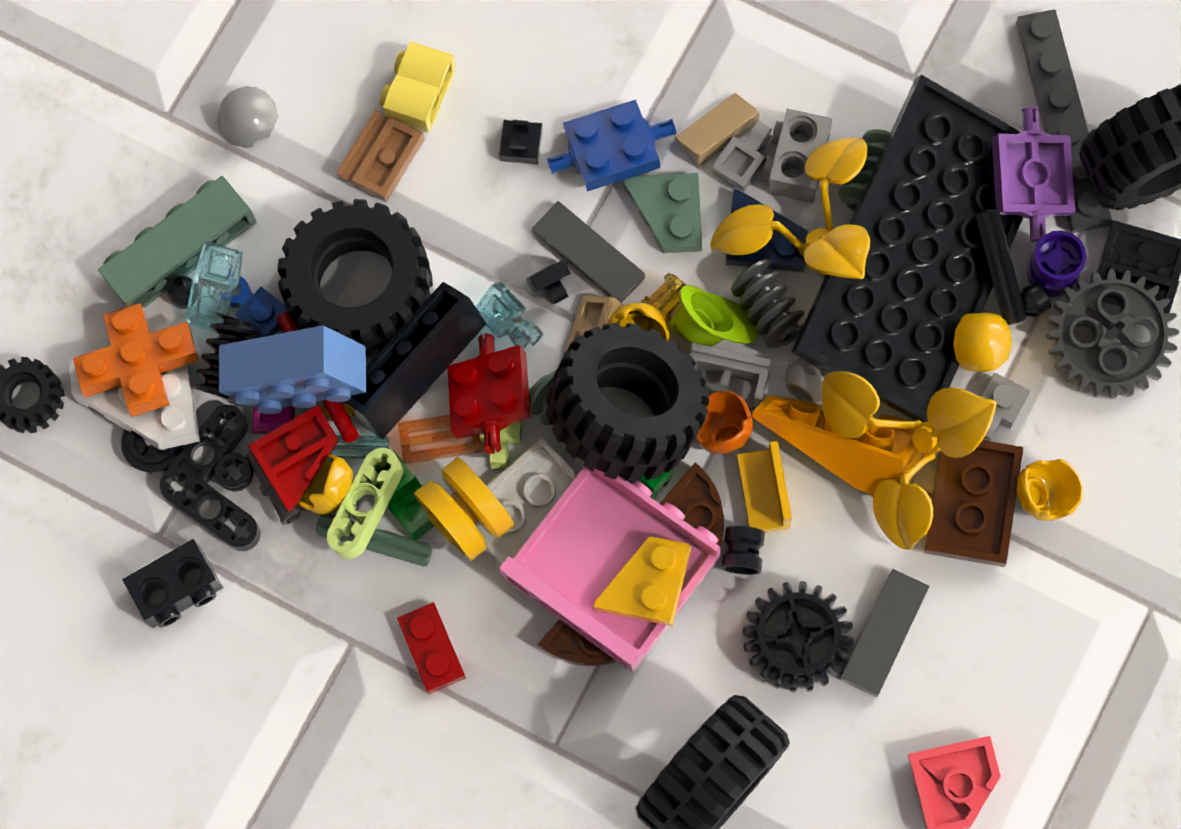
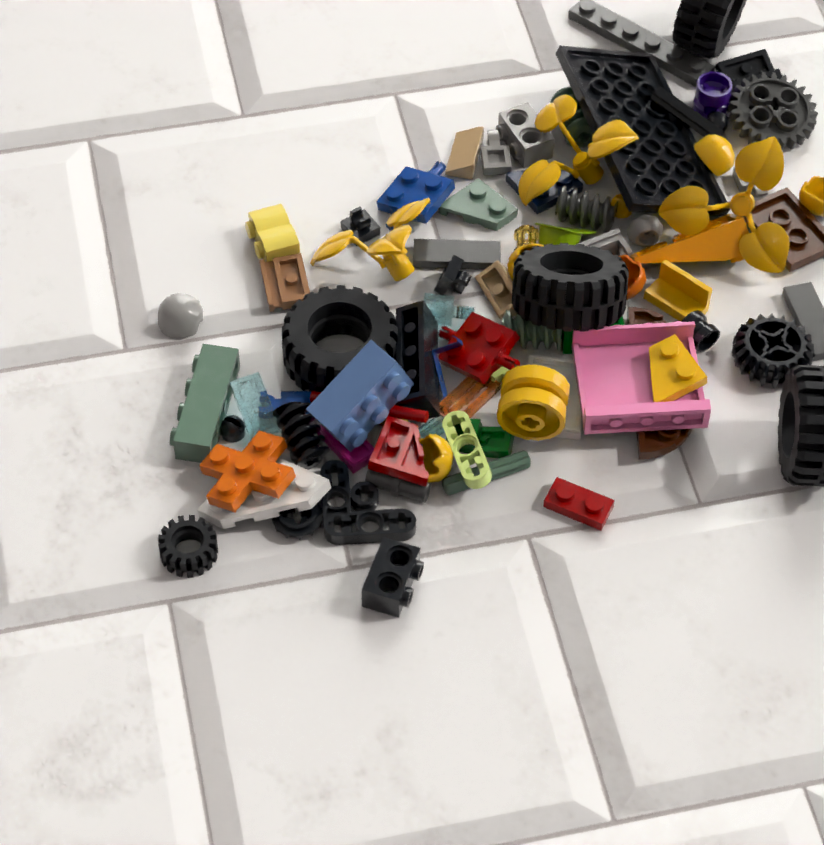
camera: 50 degrees left, 20 degrees down
medium lavender plate [991,107,1075,242] -> none
none -> yellow plant [310,198,431,281]
none -> blue piece [432,336,463,402]

